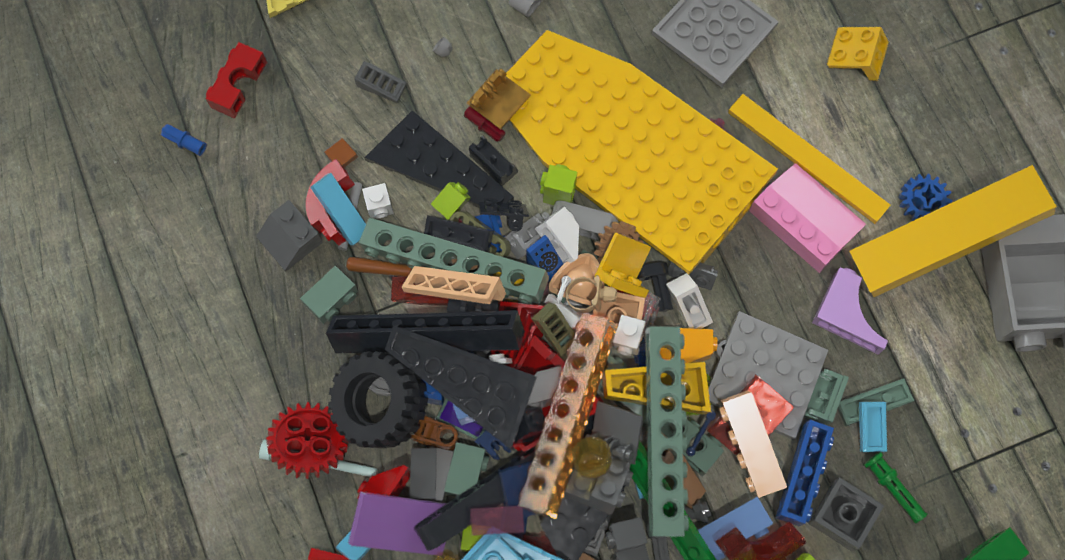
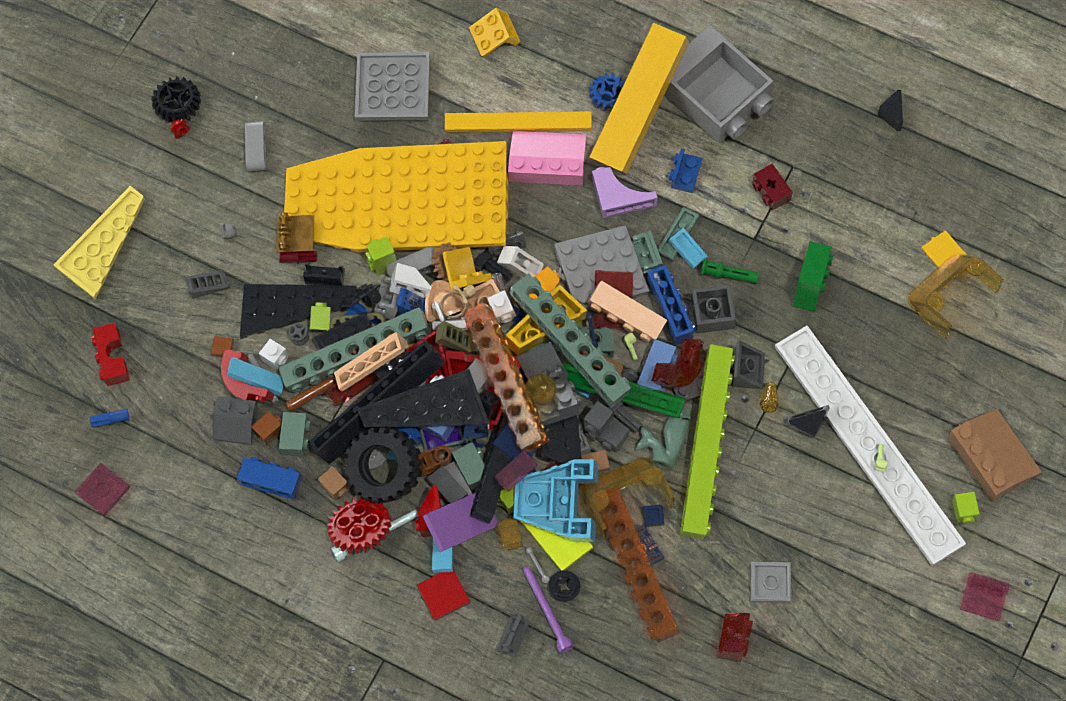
camera: 35 degrees left, 5 degrees down
none -> clear pink tile [75,463,130,517]
none -> blue brick [237,457,302,500]
none -> dark orange brick [251,411,282,446]
none -> dark grey wheel [288,323,309,346]
none -> medium nougat brick [318,466,350,501]
none -> yellowish green hand [623,333,638,361]
none -> blue bracket [669,148,702,193]
none -> dark red brick [752,163,793,211]

